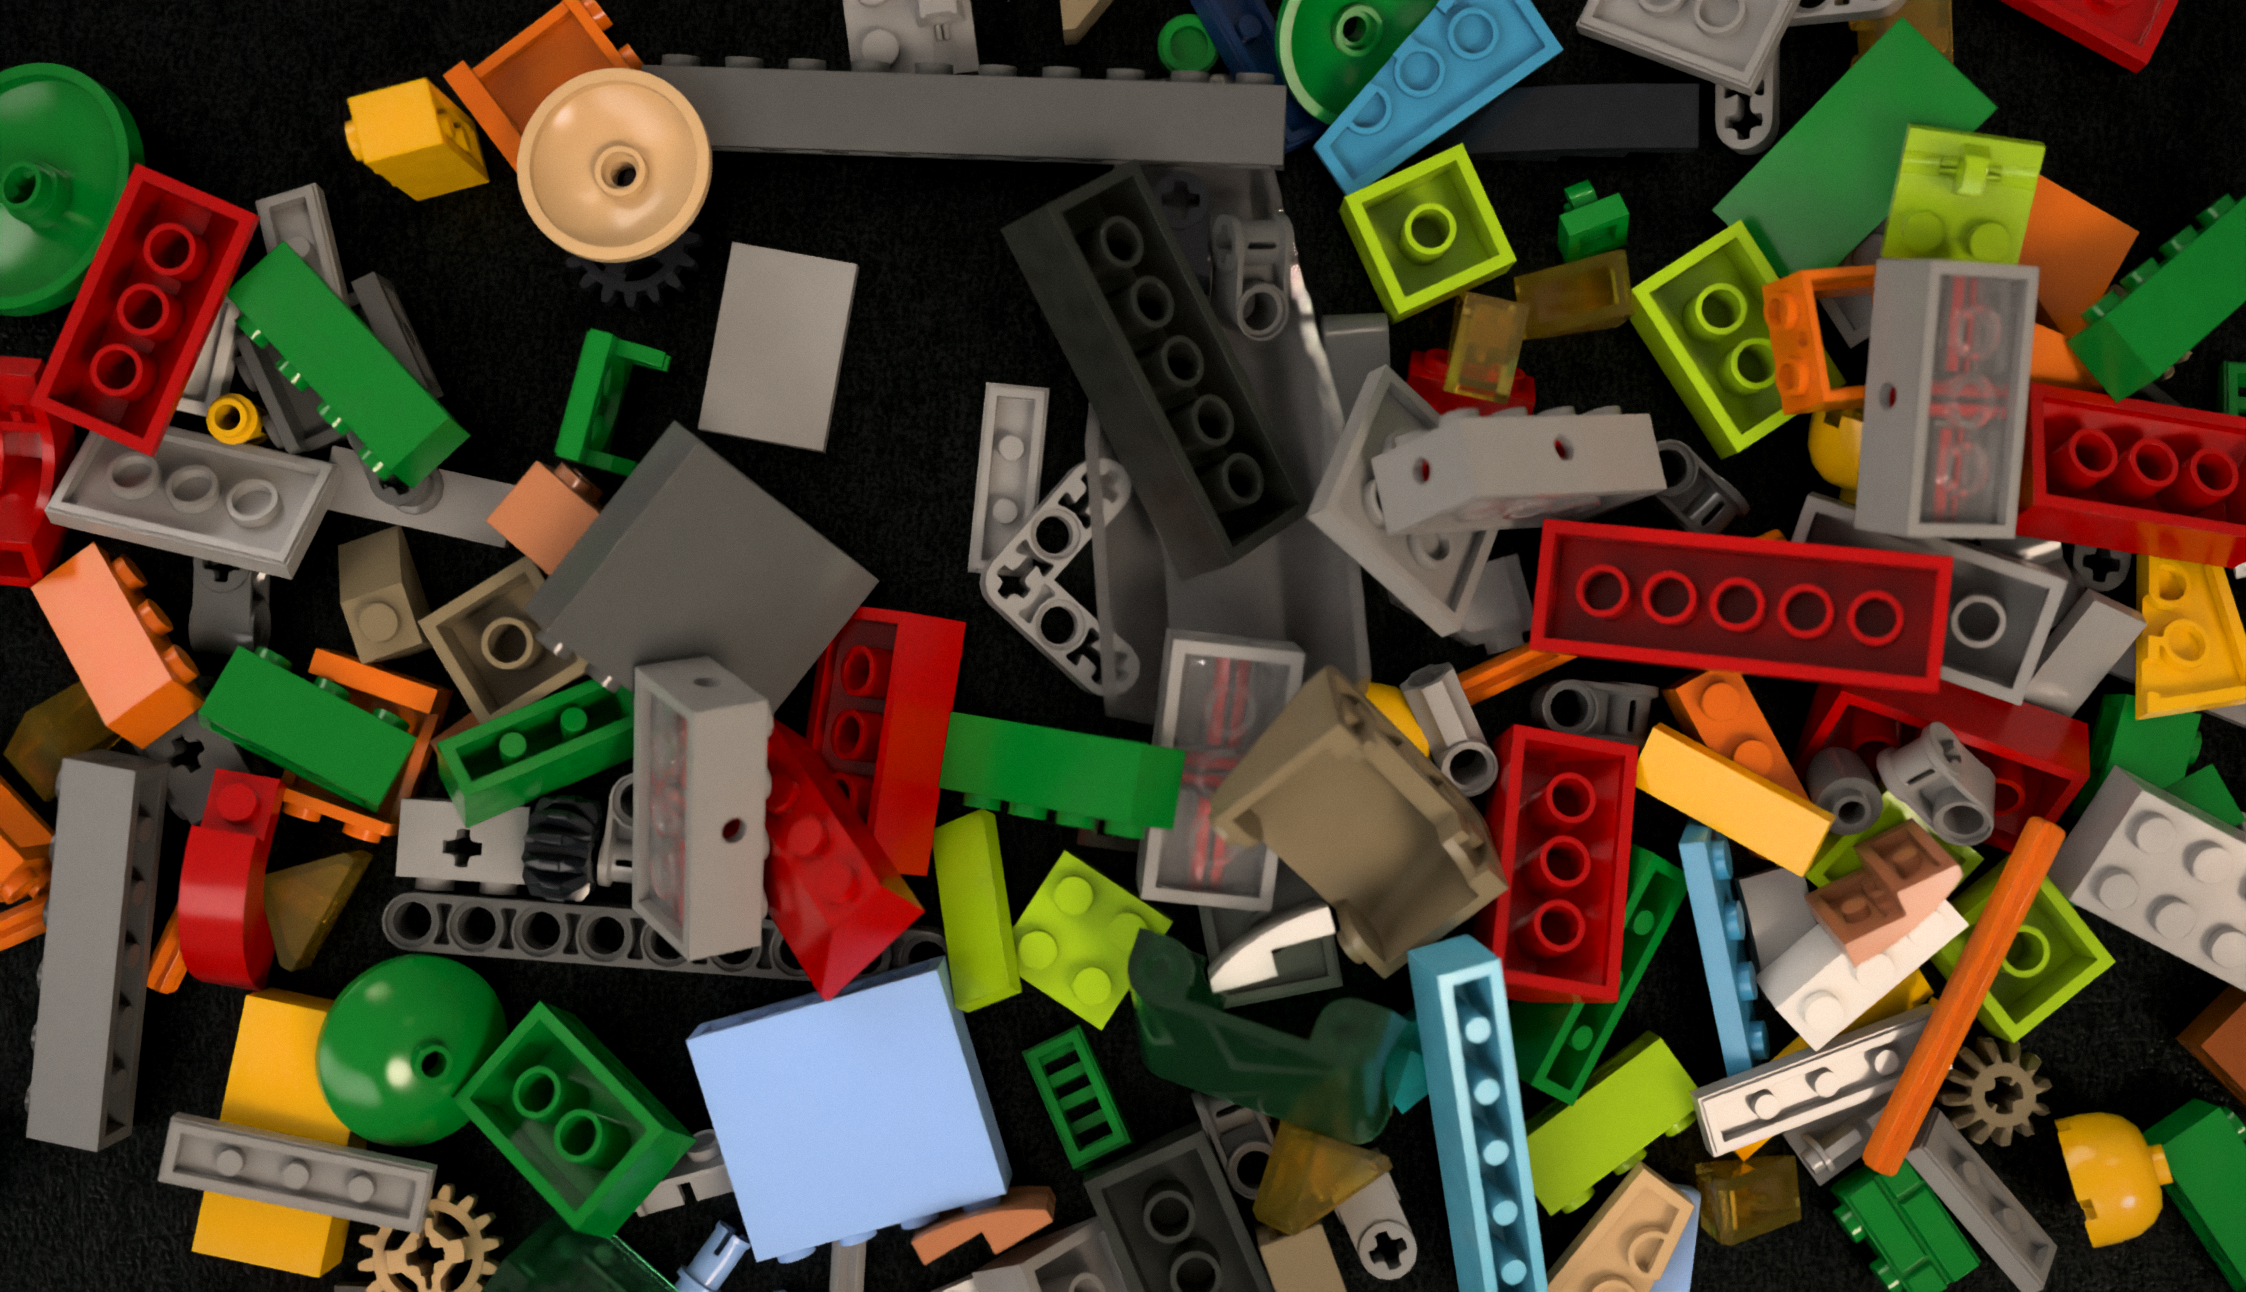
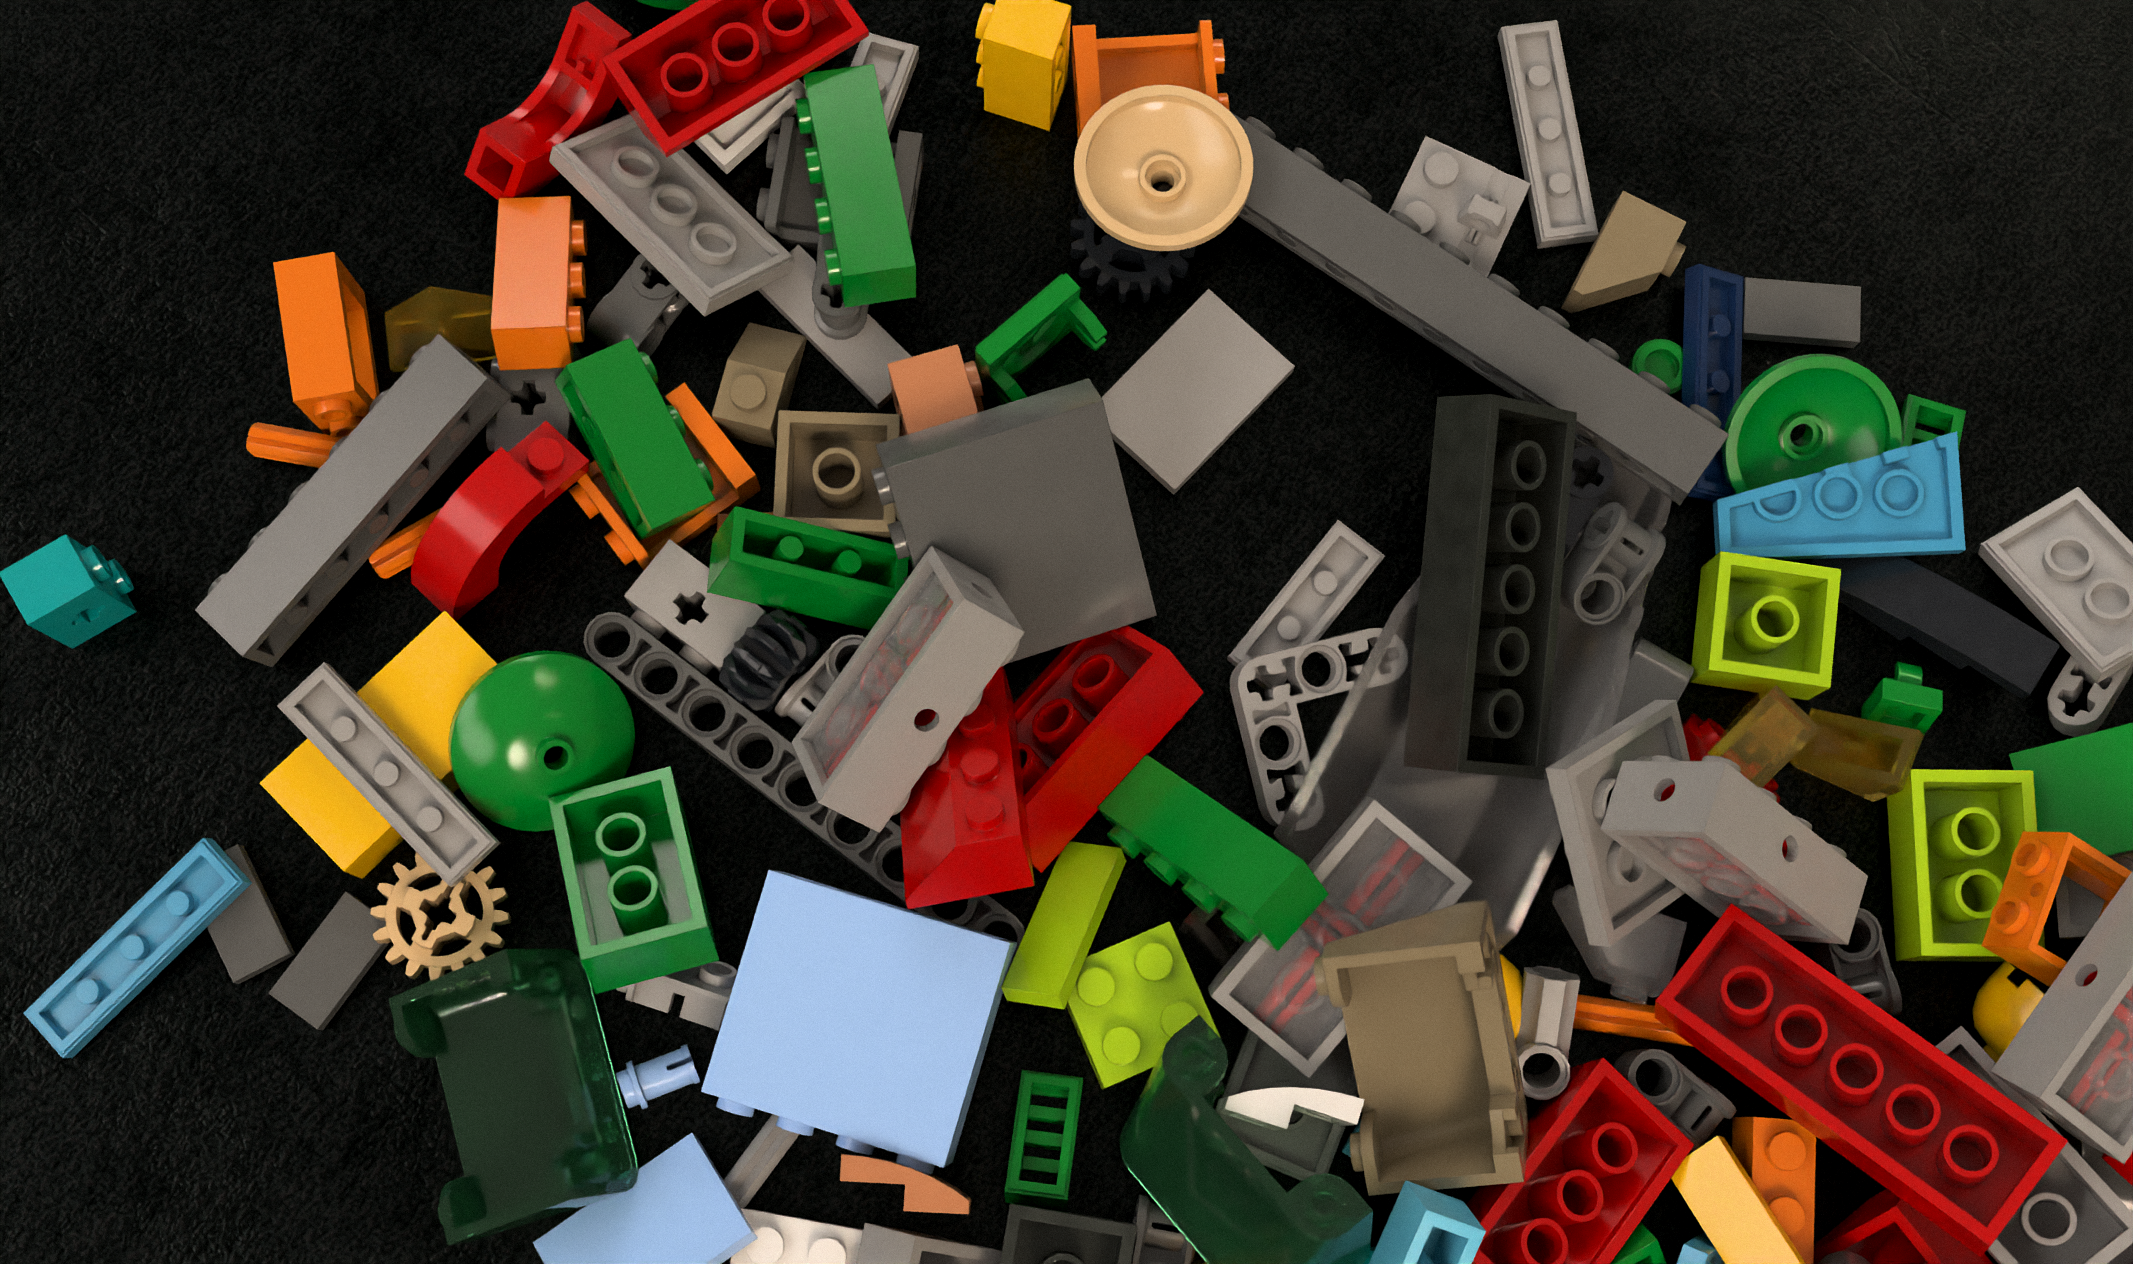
camera: 25 degrees right, 10 degrees down
yellow pin [206,393,269,445] -> none
clear yellow slope [264,849,373,972] -> none

